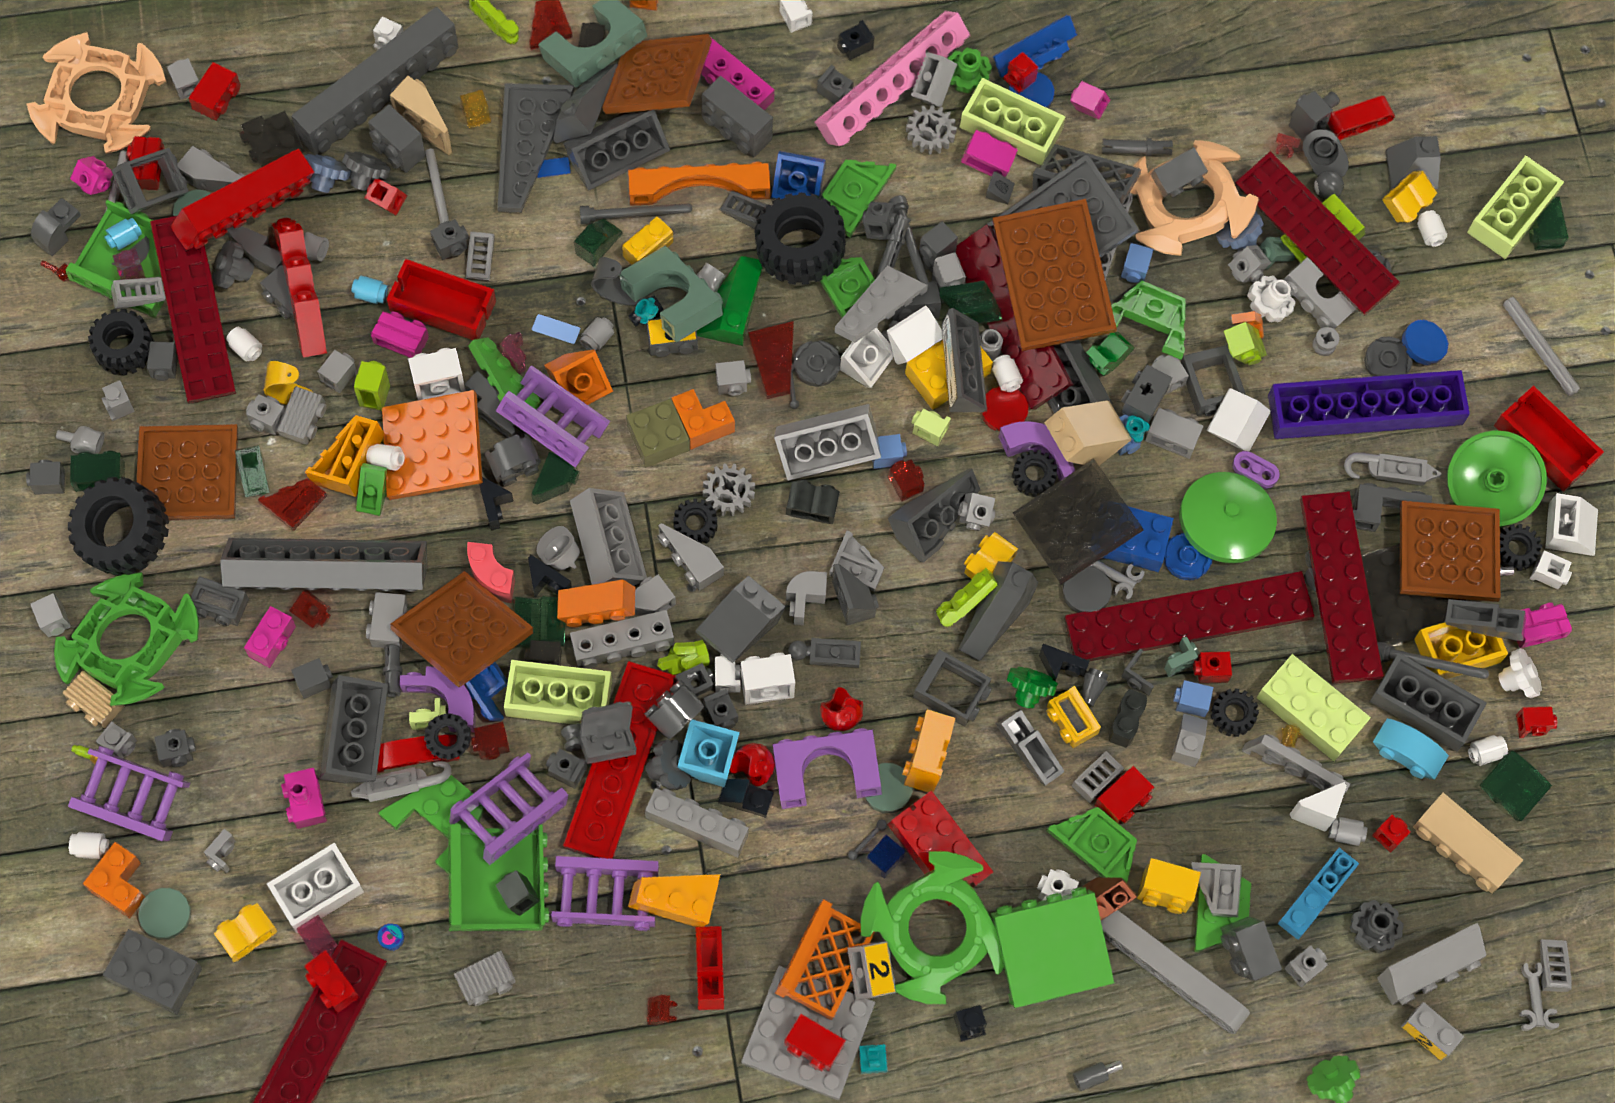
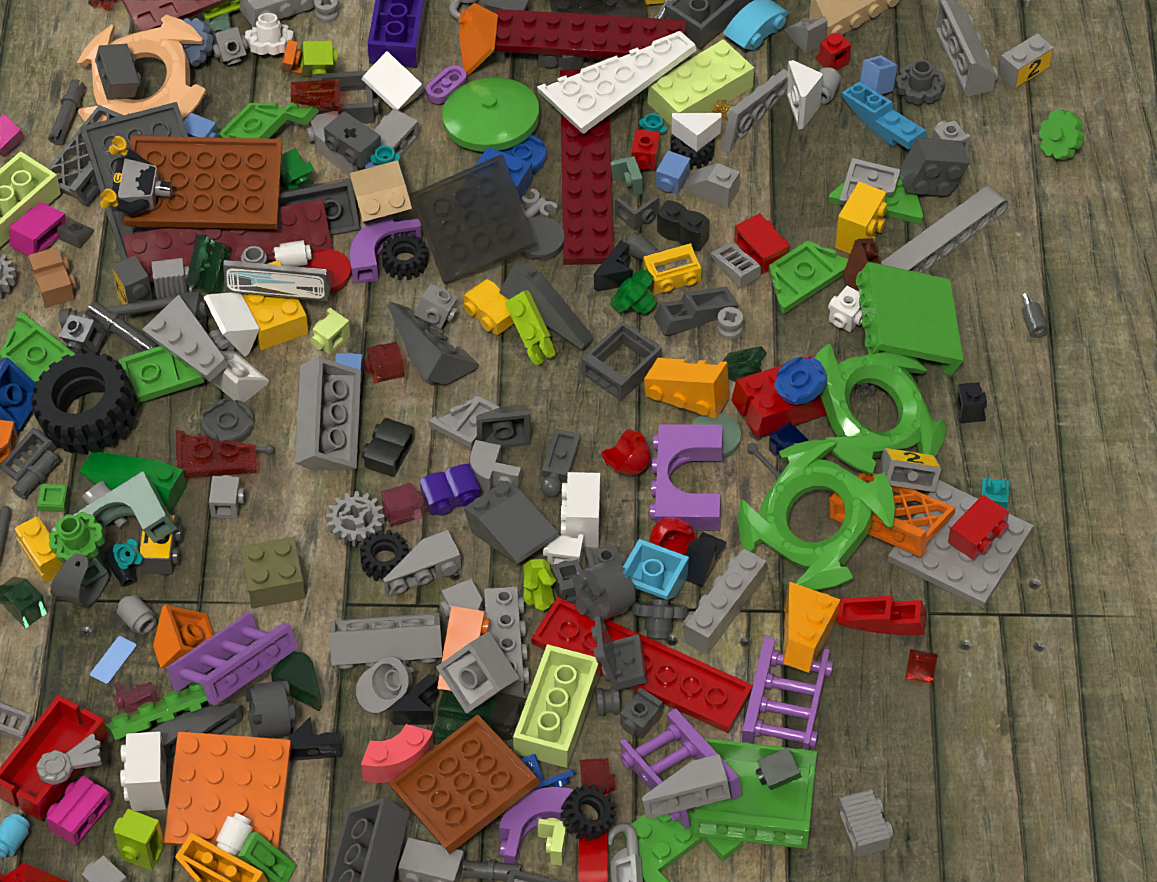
camera: 75 degrees left, 15 degrees down
orange brick [671,389,735,450] -> none
none -> dark grey pin [11,450,59,499]
none -> medium nougat brick [28,247,77,308]
none -> bright green tile [37,484,69,512]
none -> light grey piece [37,734,102,785]
none -> bright green plant [49,512,105,563]
none -> torso [100,136,172,216]
none -> clear red wing [290,80,340,111]
none -> clear pink brick [381,482,424,527]
none -> dark purple brick [419,464,481,515]
none -> light grey slope [436,631,519,714]
none -> orange slope [458,3,498,76]
none -> white wing [537,31,697,134]
none -> teal plate [639,113,667,134]
none -> light grey slope [642,754,731,819]
none -> white slope [671,113,722,152]
none -> light grey wheel [717,307,743,340]
none -> clear green slope [722,346,767,383]
none -> bright green piece [738,440,896,591]
none -> blue tile [774,357,827,405]
none -> light grey slope [784,16,827,54]
none -> medium blue brick [860,55,898,95]

